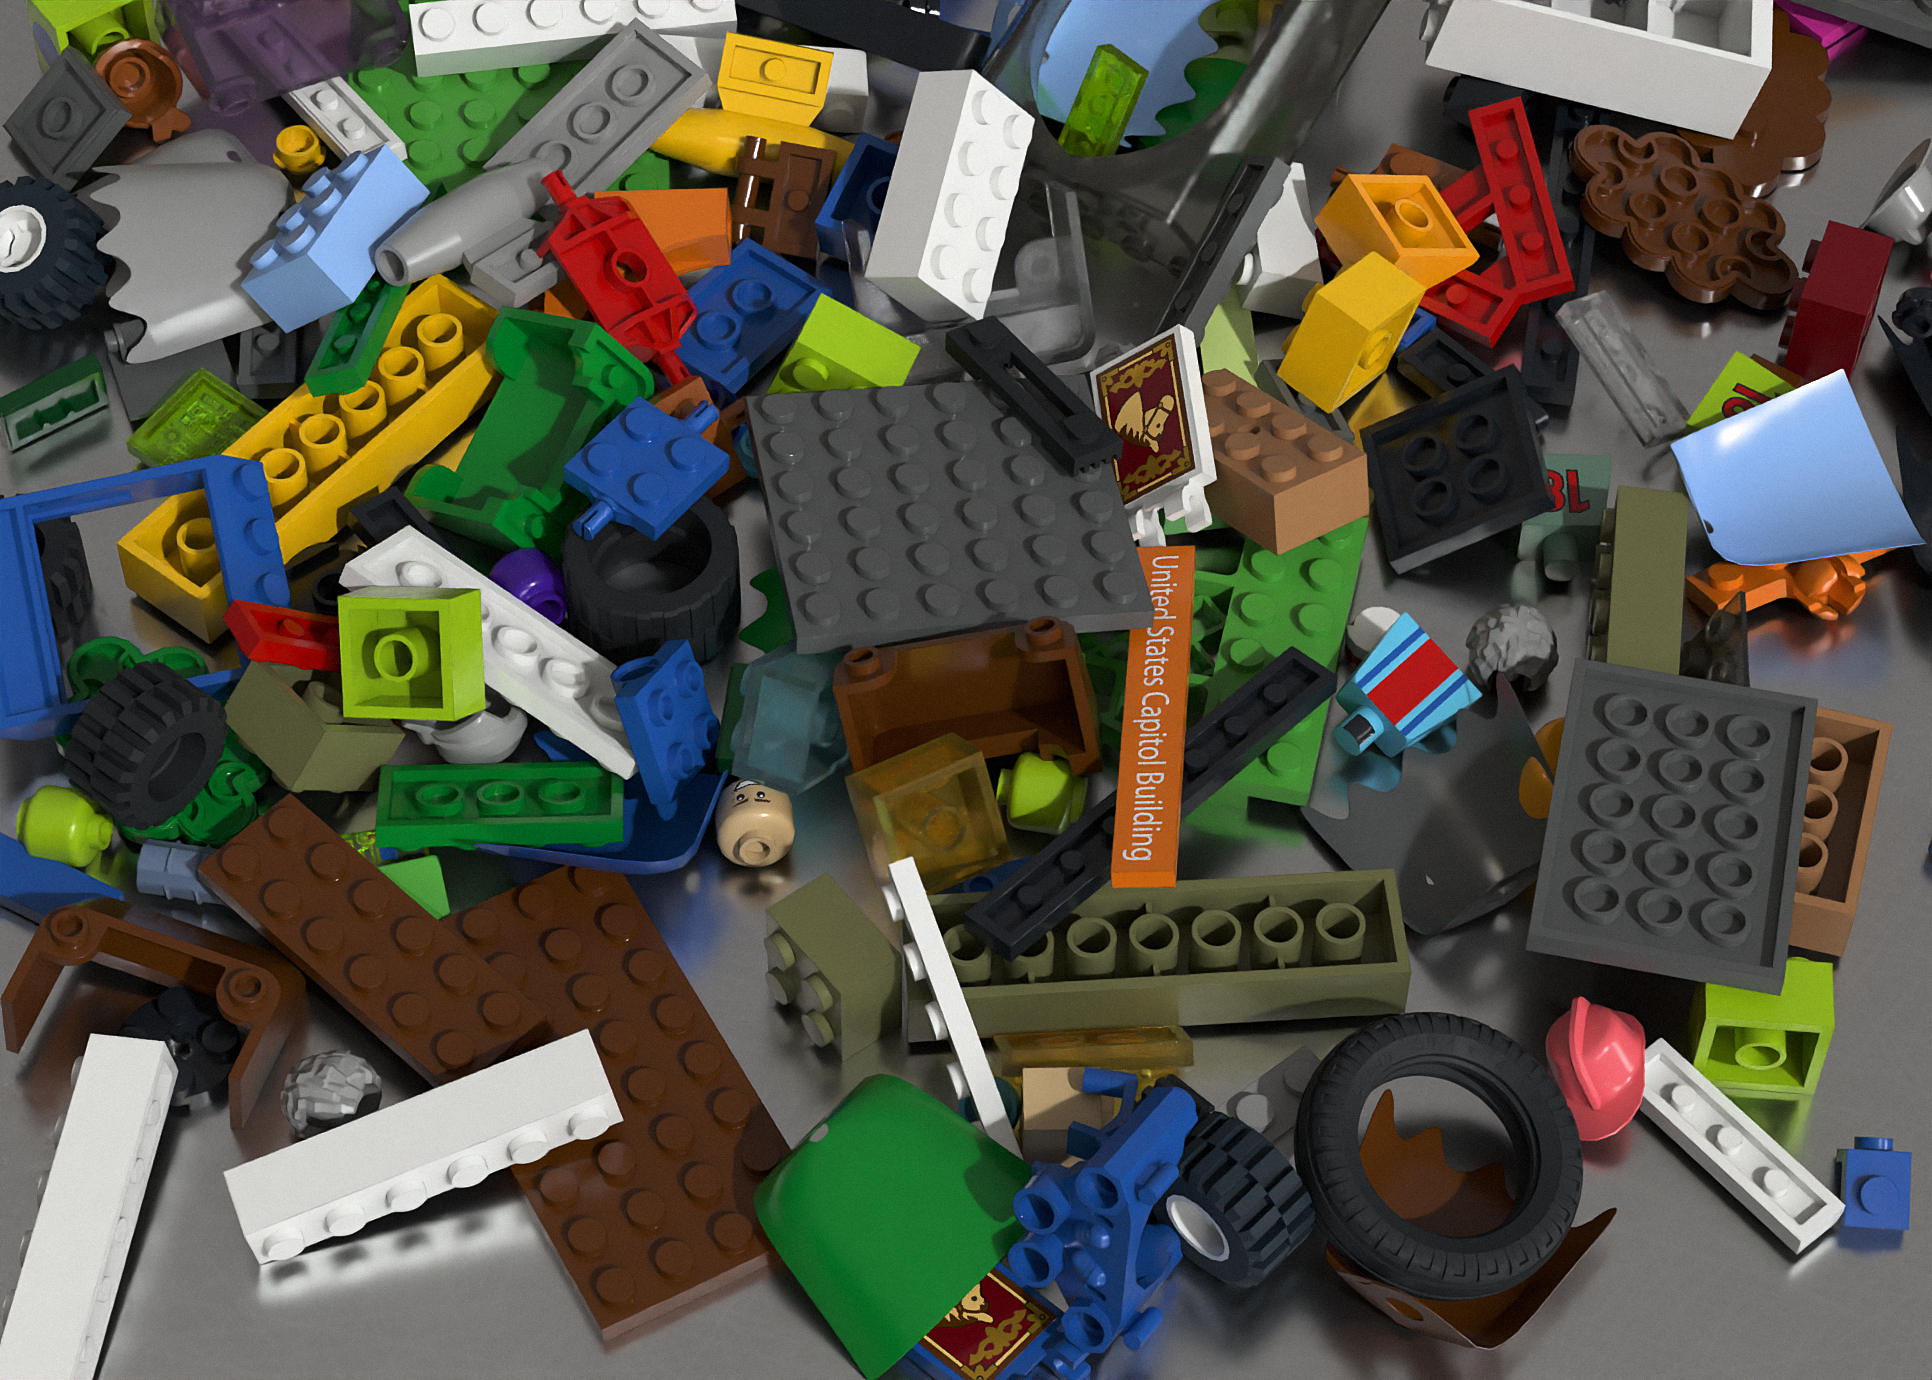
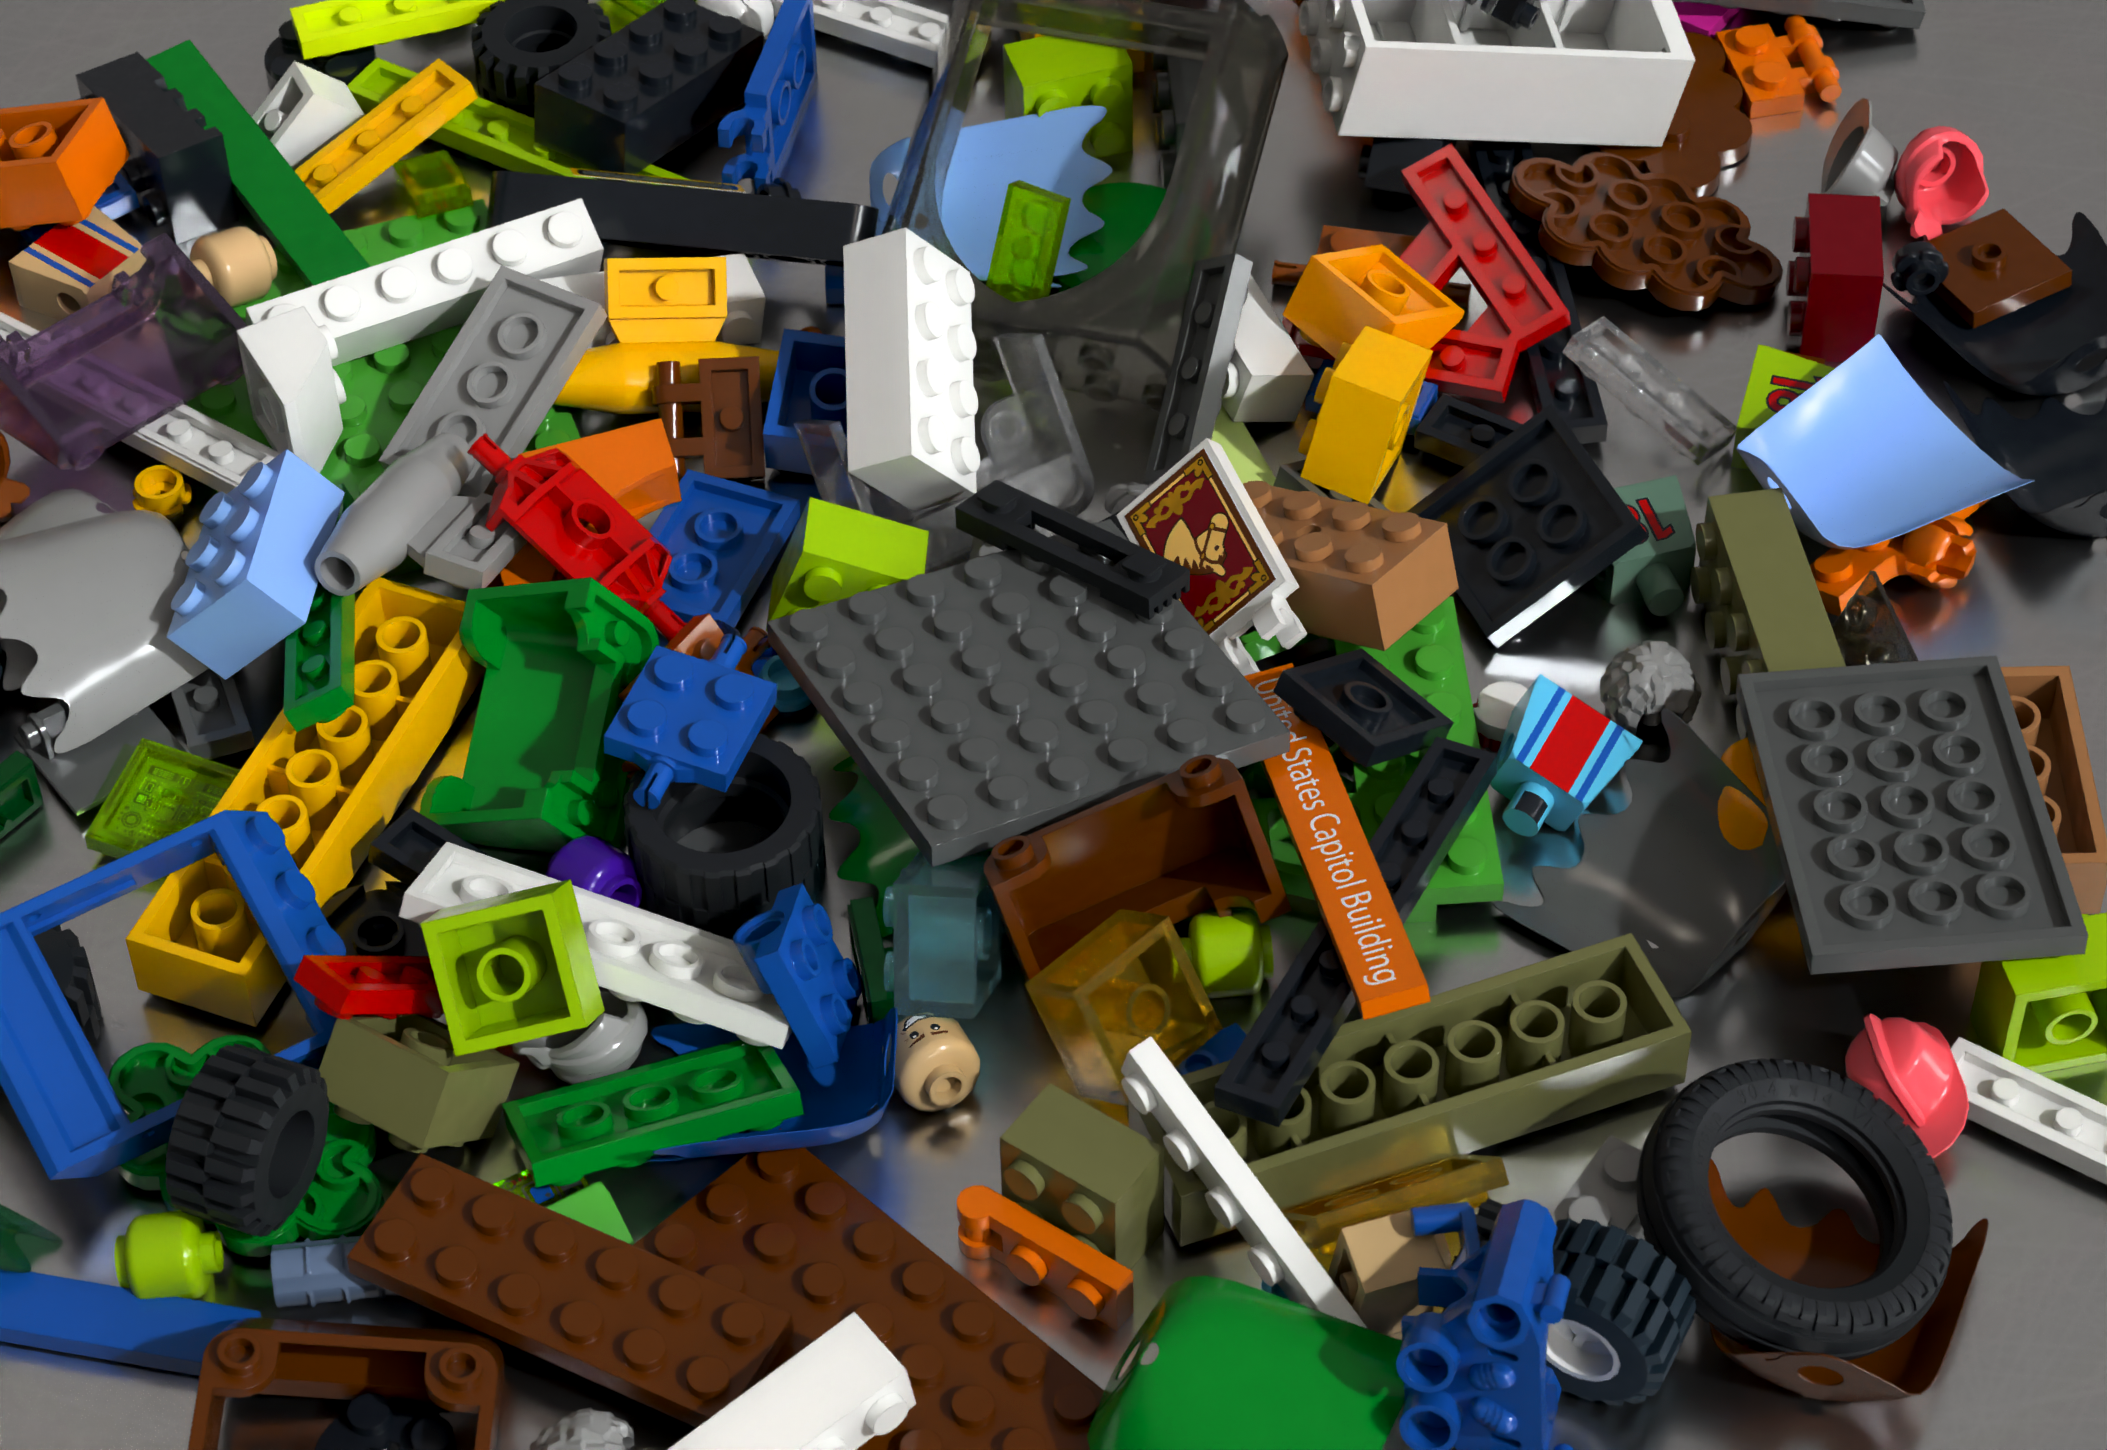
camera: 15 degrees left, 5 degrees down
none -> white slope [236,306,346,473]
none -> orange plate [956,1185,1133,1331]
none -> black plate [1273,648,1454,768]
none -> orange plate [1715,15,1842,119]

